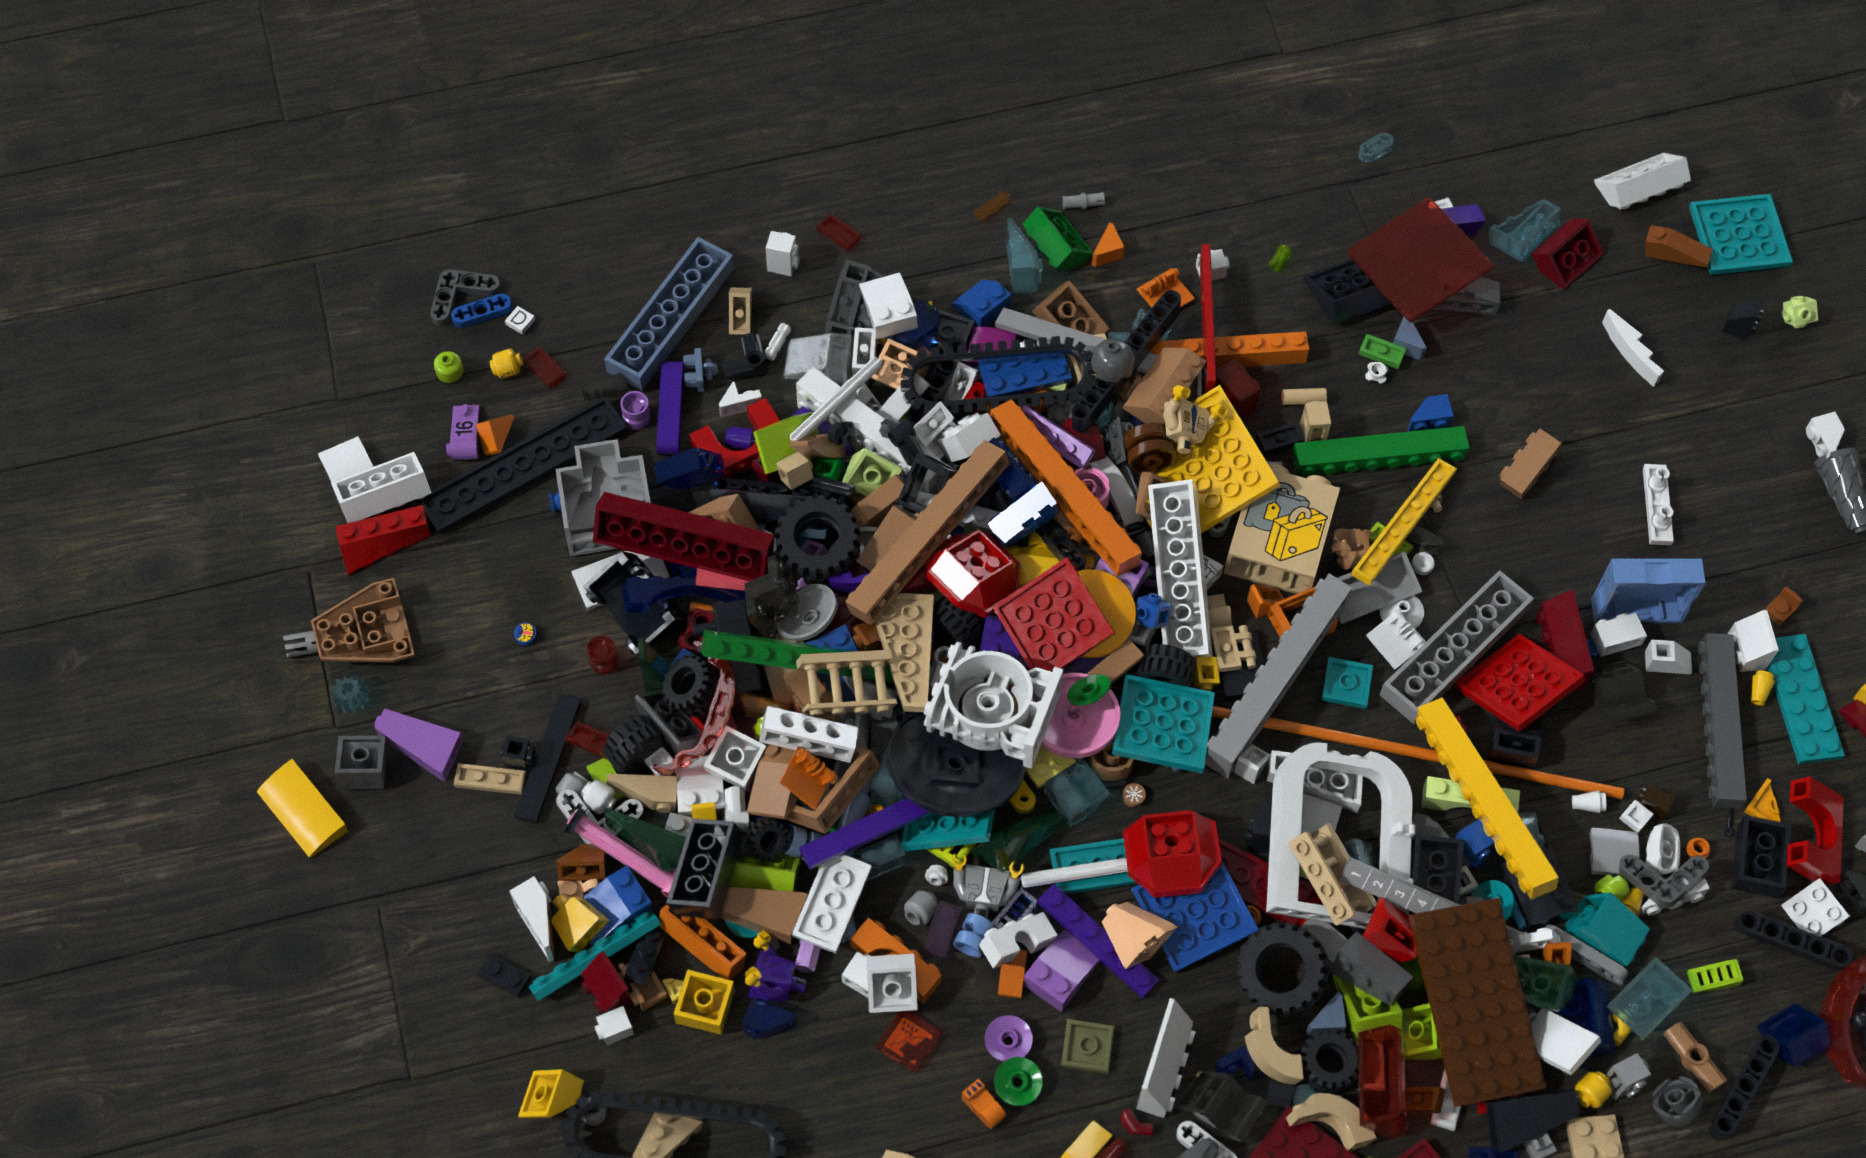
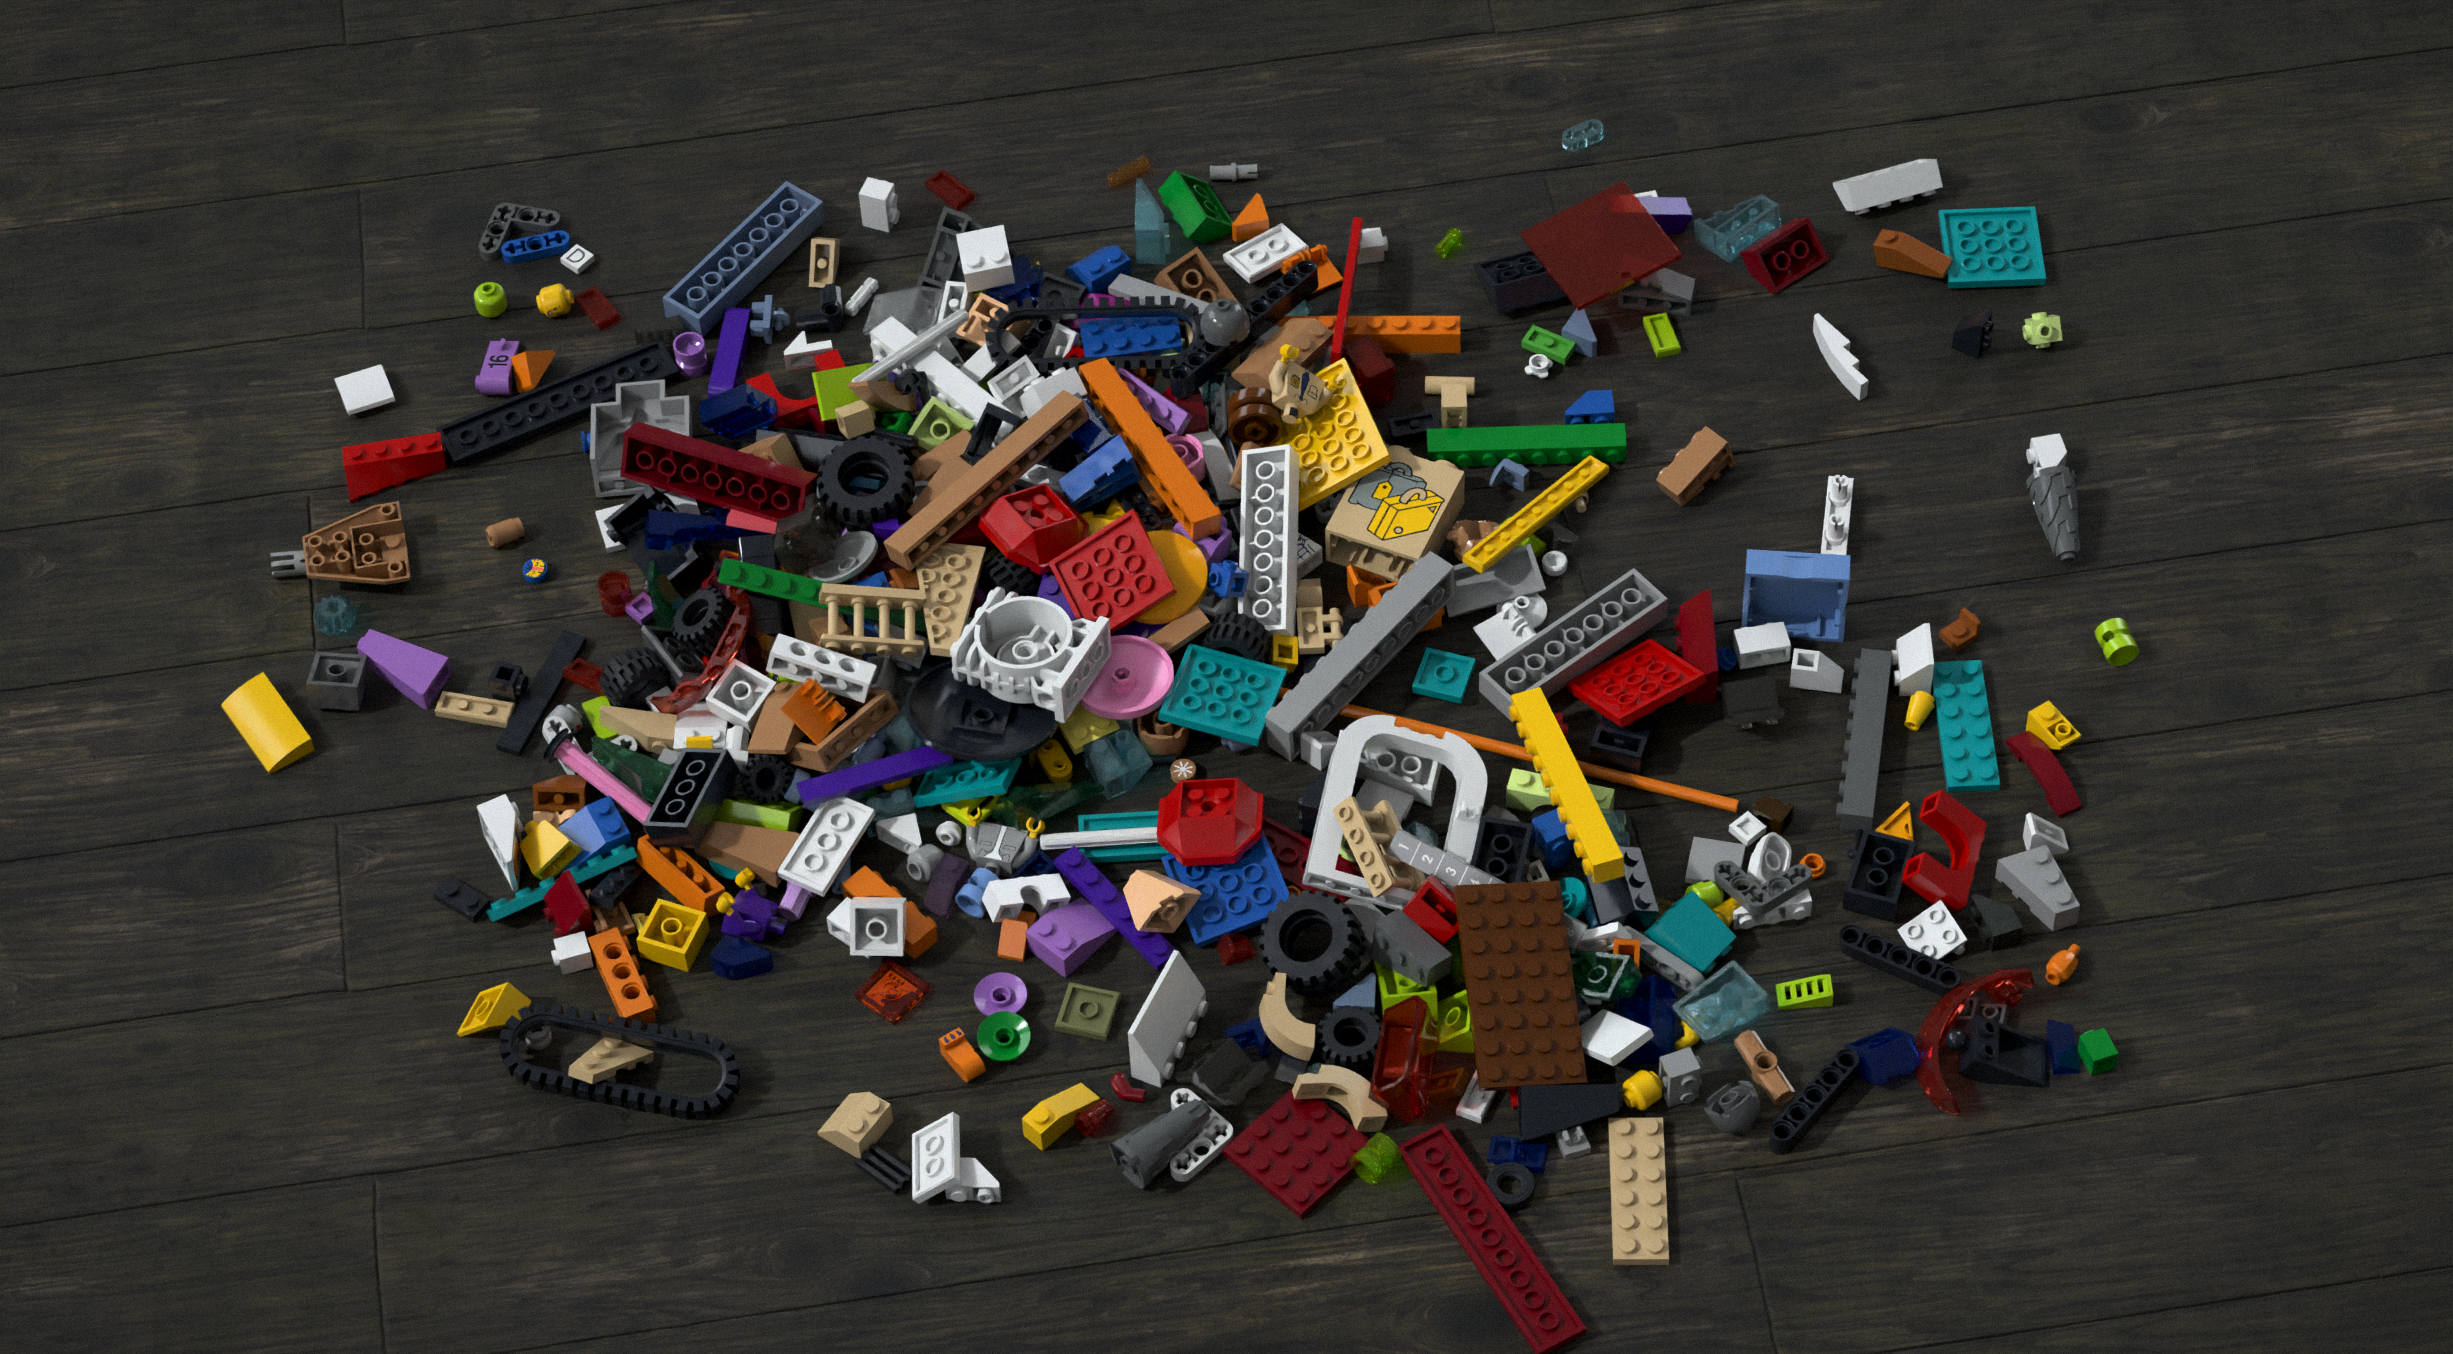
camera: 10 degrees right, 10 degrees down
white brick [331,452,431,523] -> none
white head [580,780,616,814] -> none
dark purple brick [725,427,756,450] -> none
black piece [879,419,924,466] -> none
green dish [1067,674,1111,706] -> none
white cone [1572,790,1606,813] -> none
none -> medium nougat piece [485,517,525,548]
none -> orange brick [587,927,658,1028]
none -> medium lavender plate [625,592,661,626]
none -> white slope [876,813,922,855]
none -> clear red slope [1216,934,1255,965]
none -> white tile [1223,223,1309,284]
none -> sand blue plate [1490,459,1529,492]
none -> lime tile [1643,312,1681,358]

